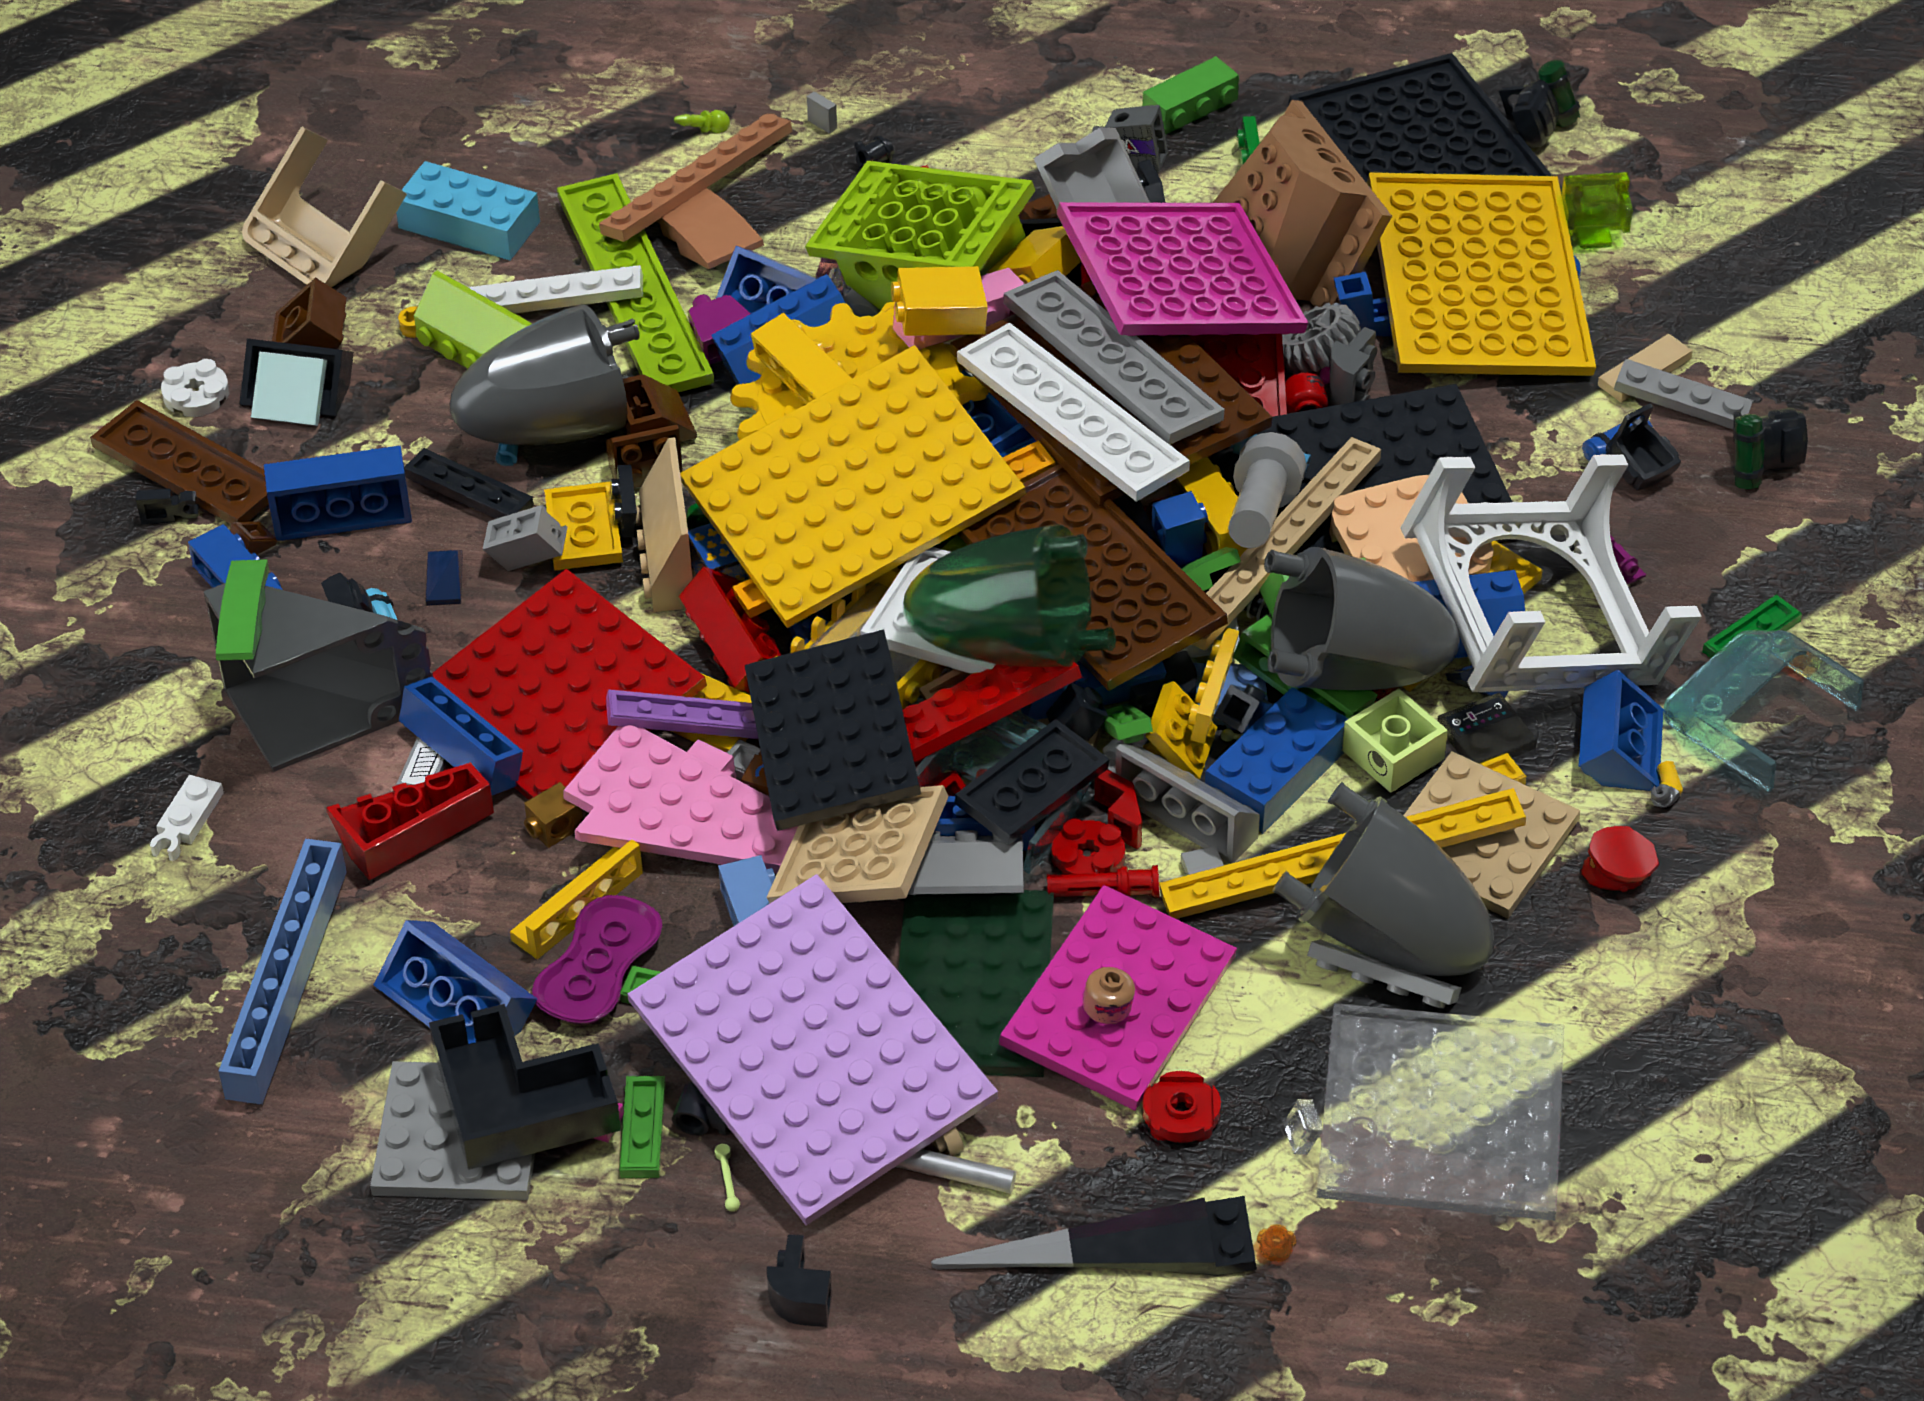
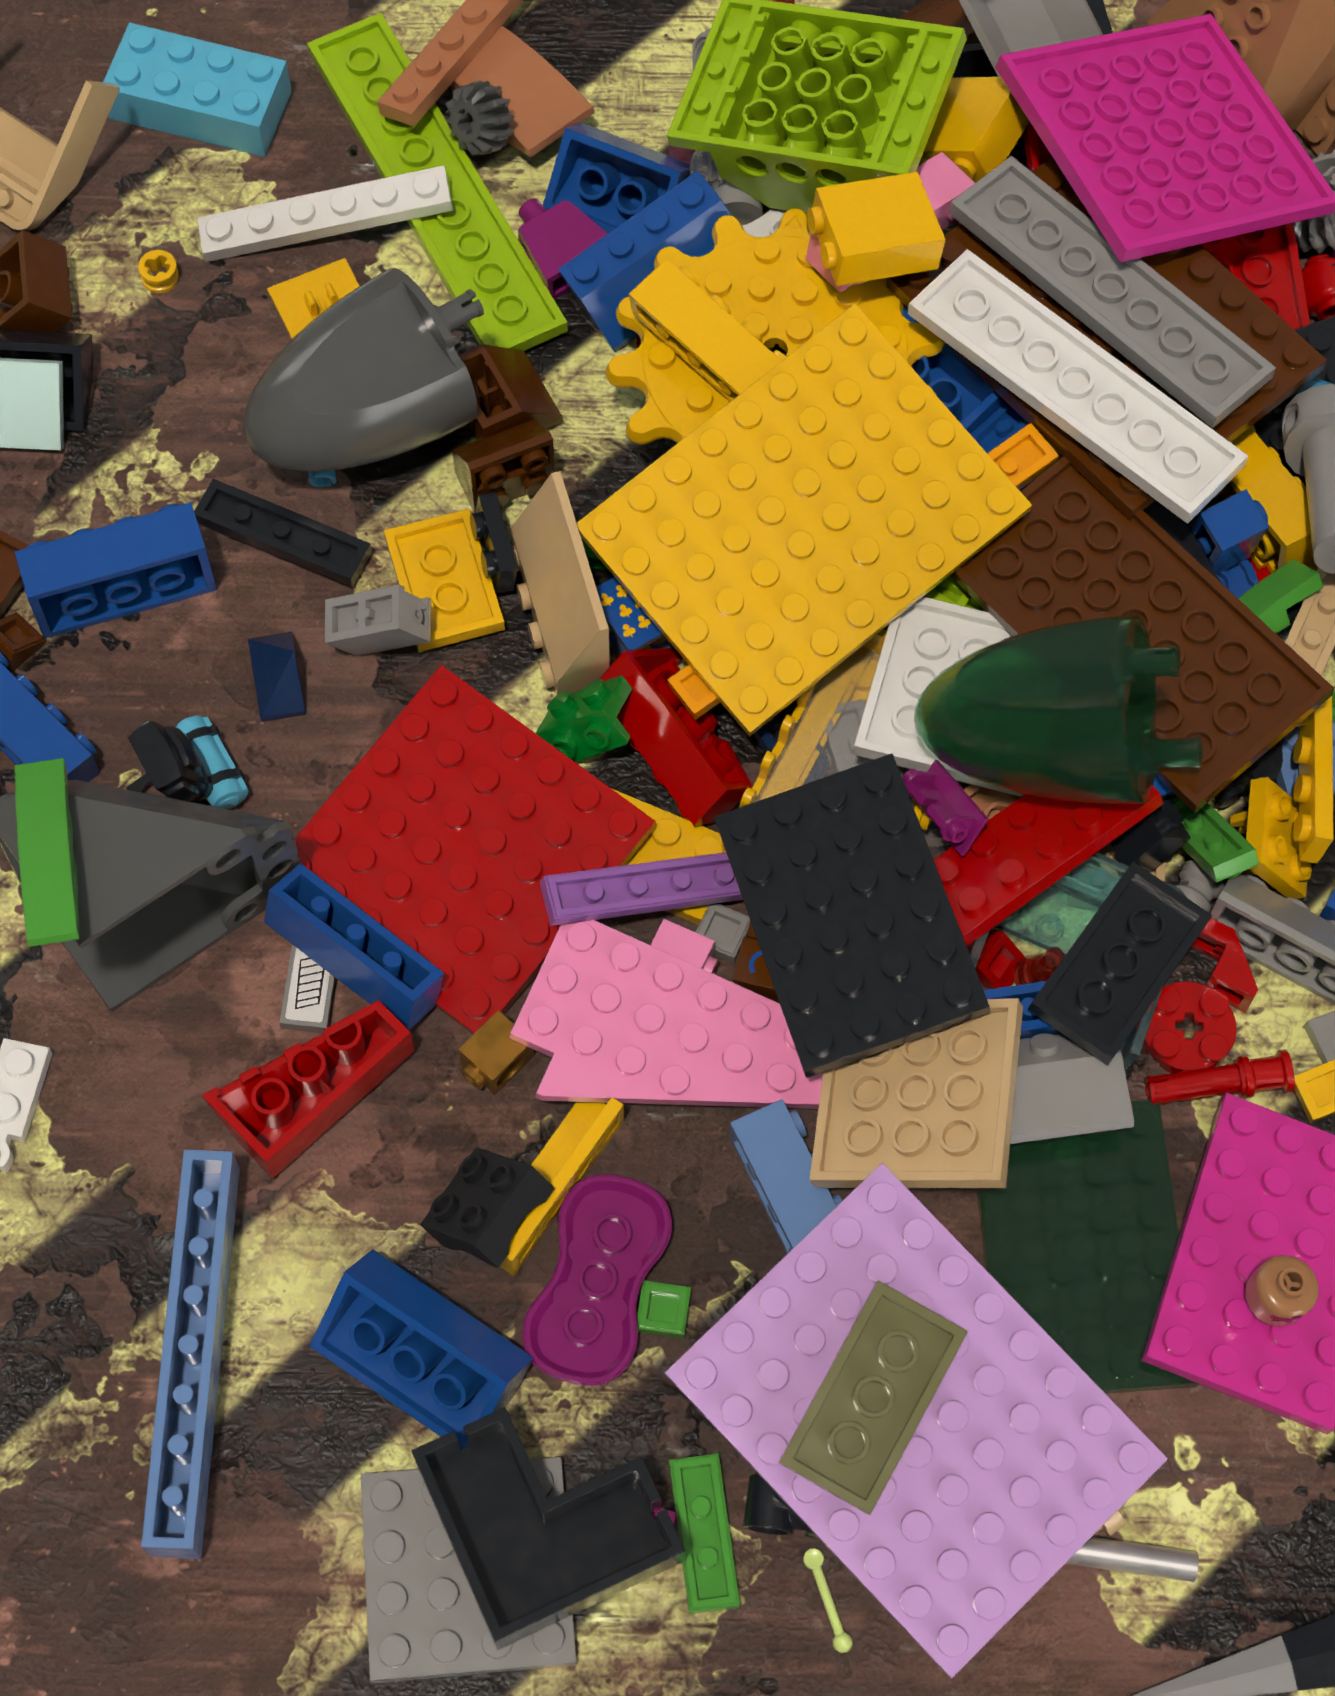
camera: 10 degrees left, 20 degrees up
lime slope [414,270,532,369] -> none
none -> black brick [420,1147,555,1268]
none -> dark grey gear [445,81,515,155]
none -> green bracket [536,675,632,762]
none -> olive plate [778,1280,968,1515]
none -> magenta hinge [902,760,988,856]

